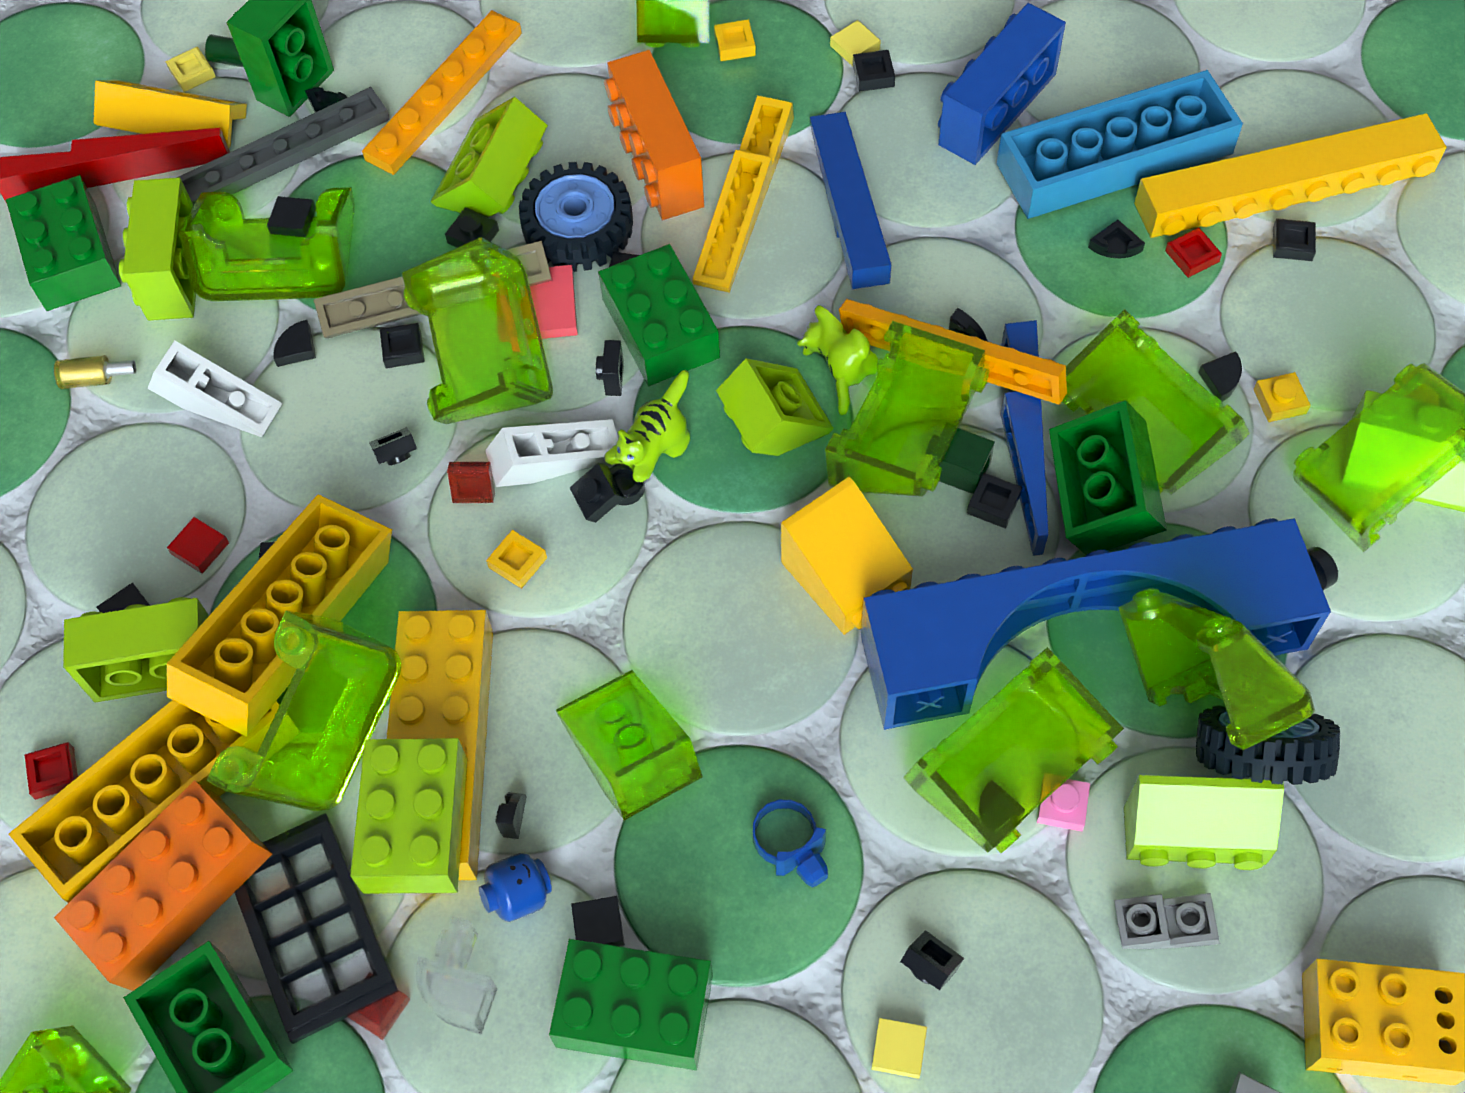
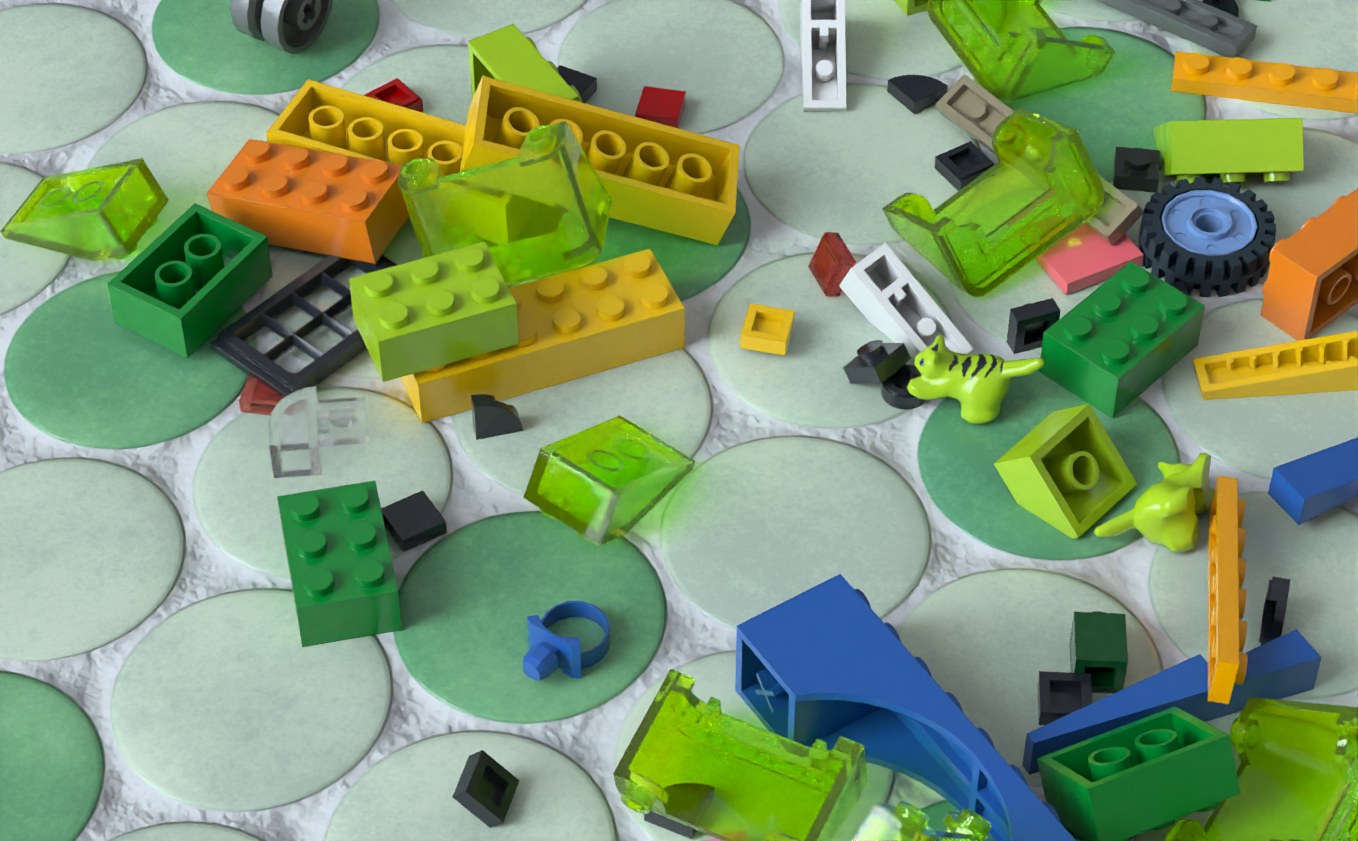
camera: 65 degrees right, 15 degrees down
black tile [267,196,317,238] -> none
black plate [369,427,417,465] -> none
blue head [479,853,552,922] -> none
yellow slope [781,476,913,635] -> none
clear neon green windscreen [825,321,989,497] -> none
light yellow tile [871,1018,927,1079] -> none

